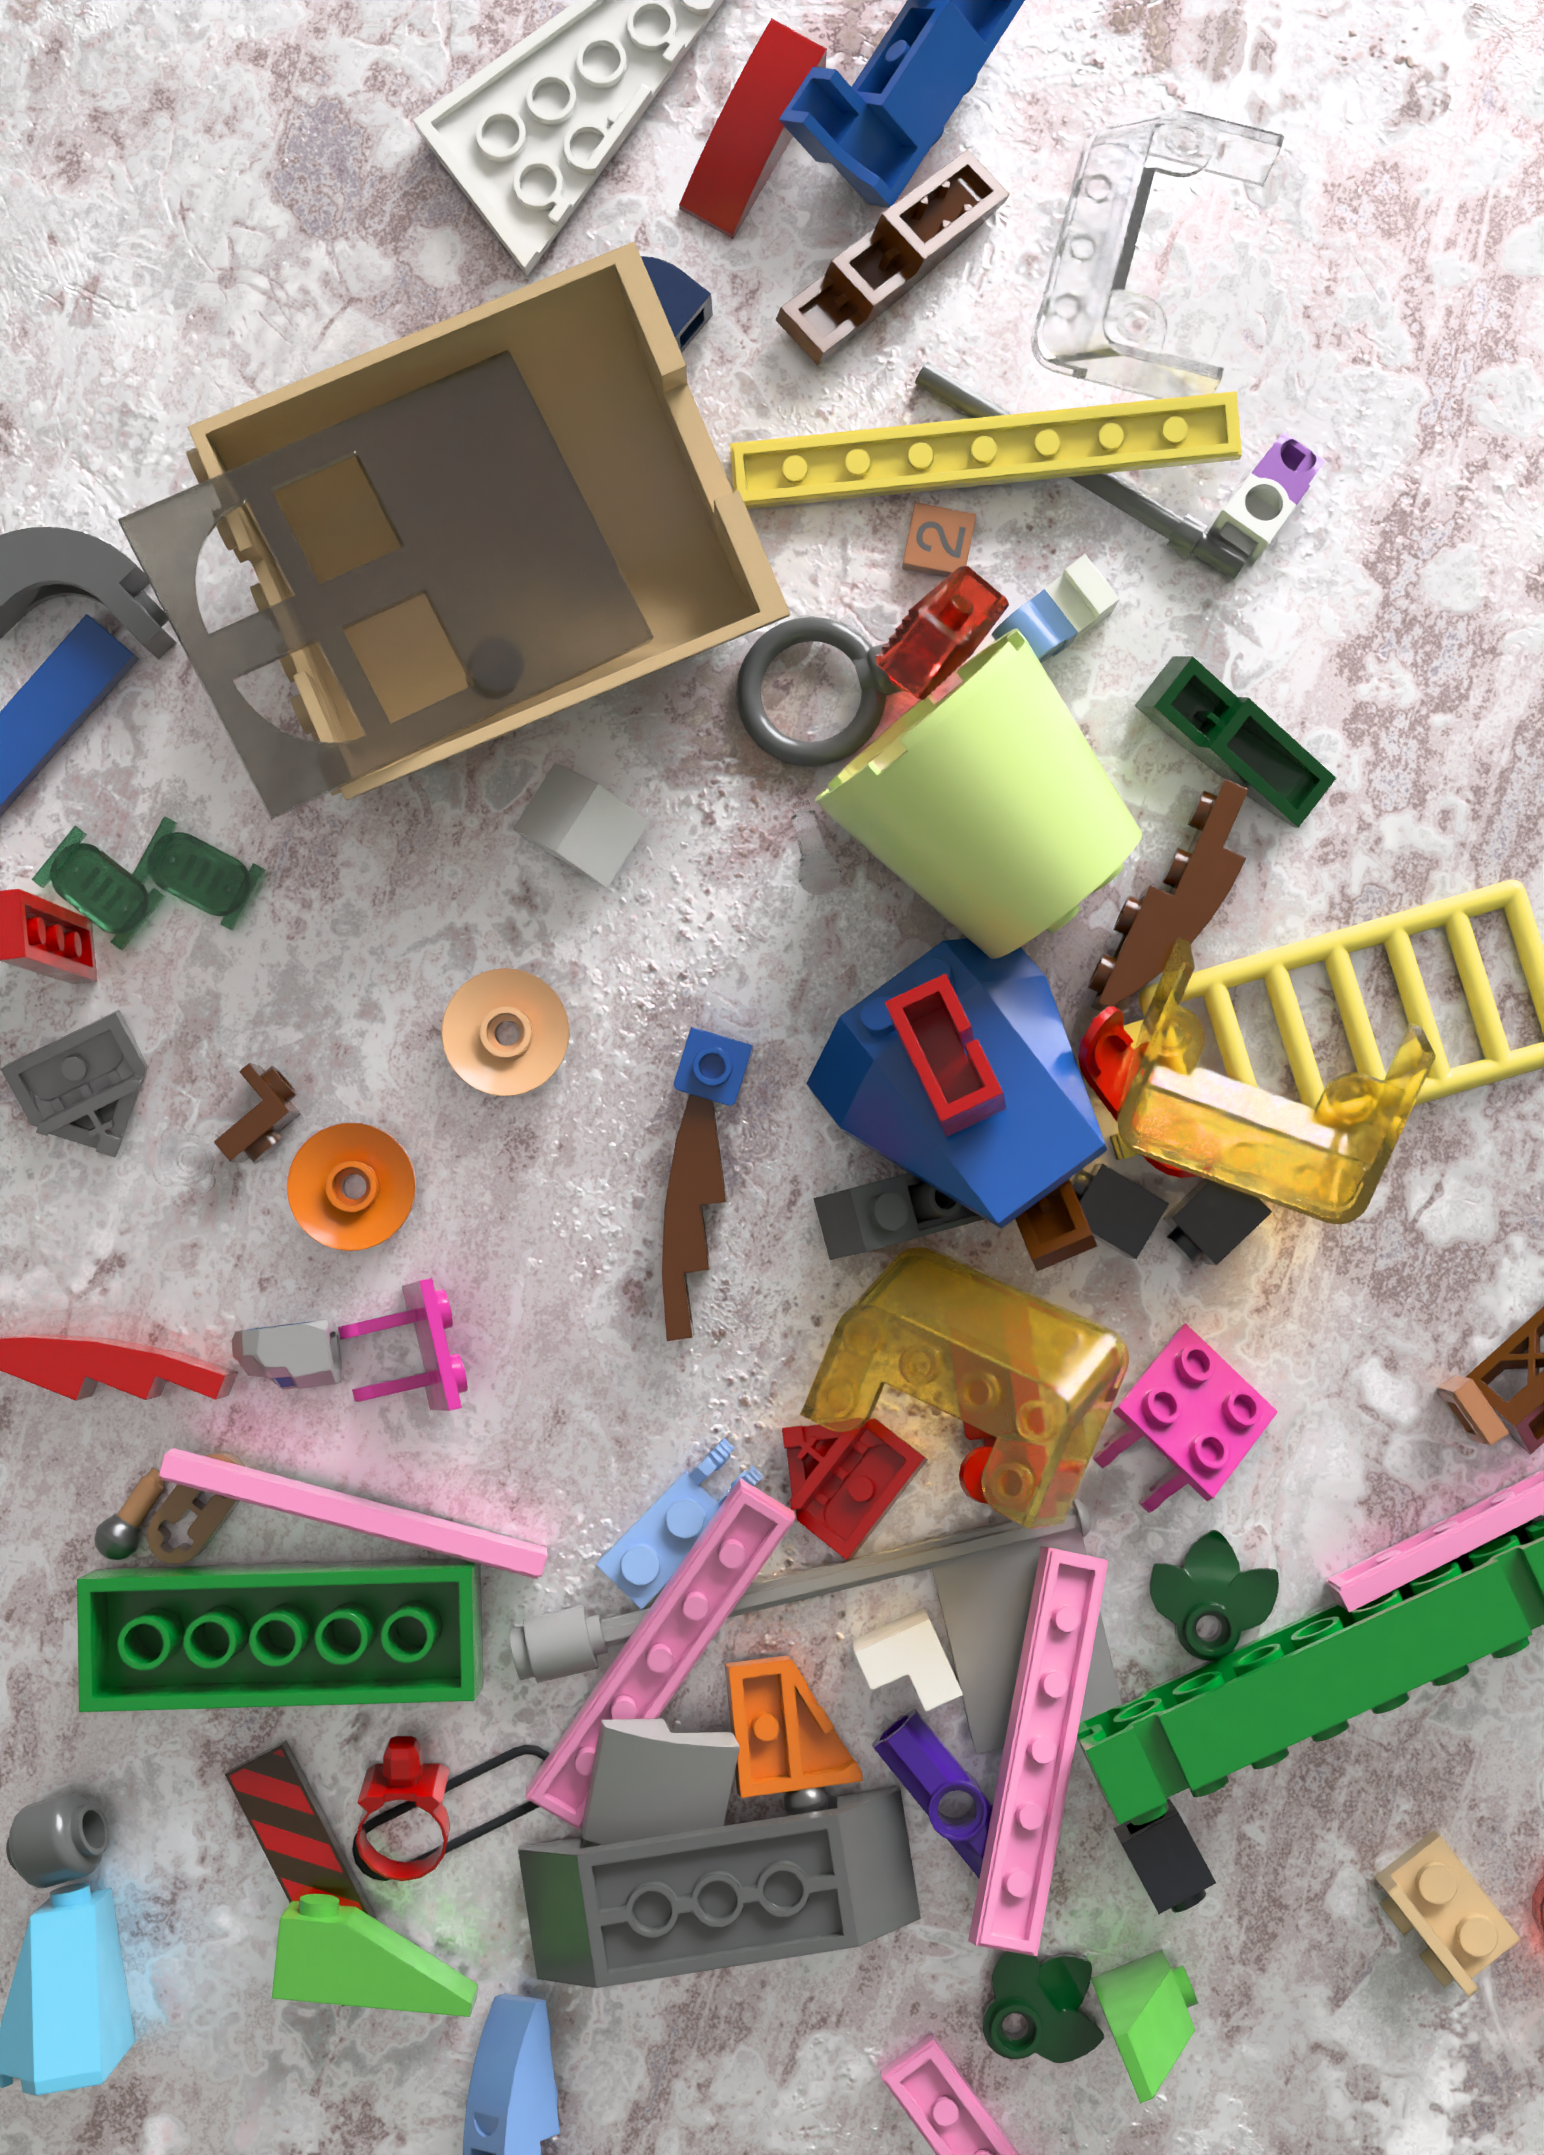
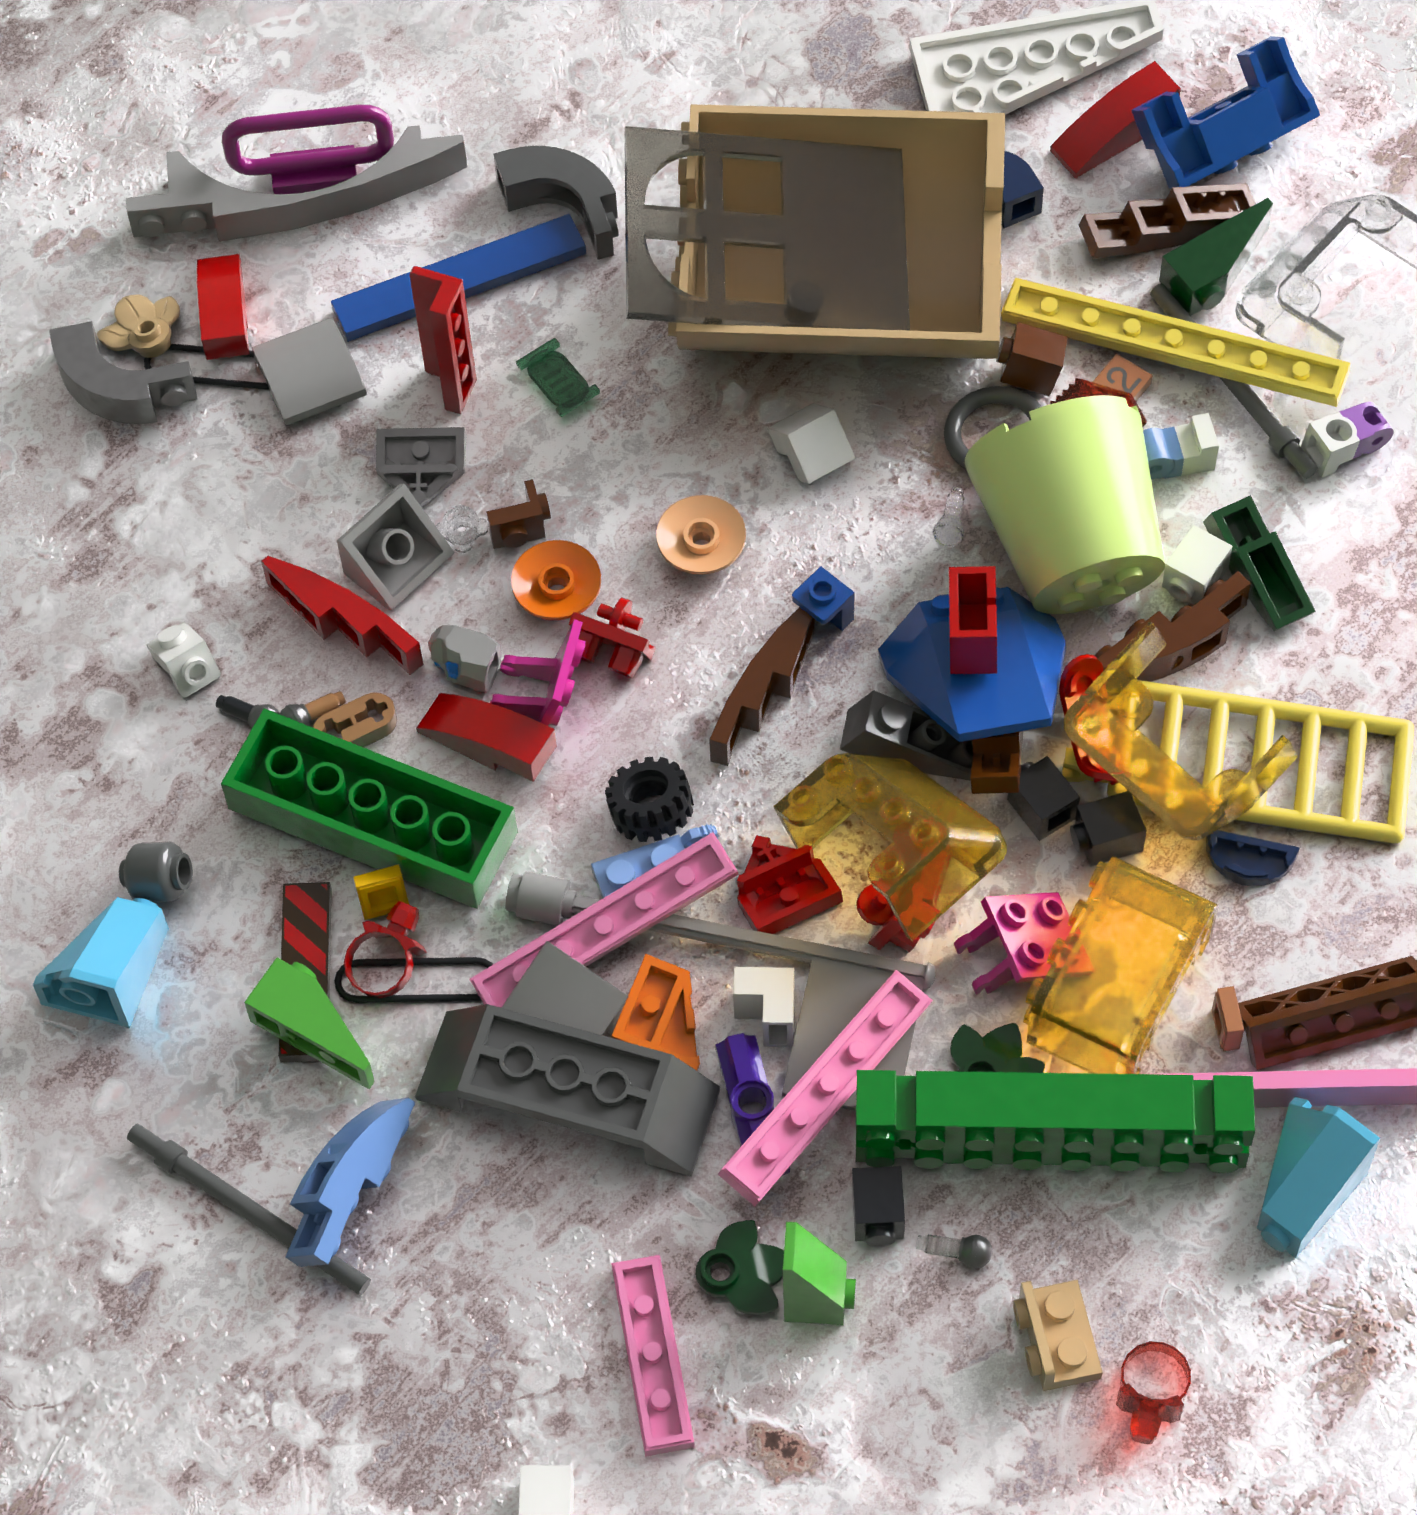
camera: 25 degrees right, 25 degrees down
clear green piece [31,825,166,950] -> none
bright pink tile [159,1448,547,1579] -> none
none -> black piece [216,695,280,728]
none -> light grey slope [337,483,455,610]
none -> yellow tile [353,864,409,920]
none -> red slope [416,693,557,782]
none -> red hips [569,597,656,679]
none -> black tyre [605,757,694,842]
none -> piece [916,1234,992,1269]
none -> reddish brown brick [996,322,1068,397]
none -> clear yellow windscreen [1023,856,1218,1074]
none -> dark green slope [1159,198,1273,316]
none -> white brick [1162,525,1232,605]
none -> dark blue tile [1206,828,1300,886]

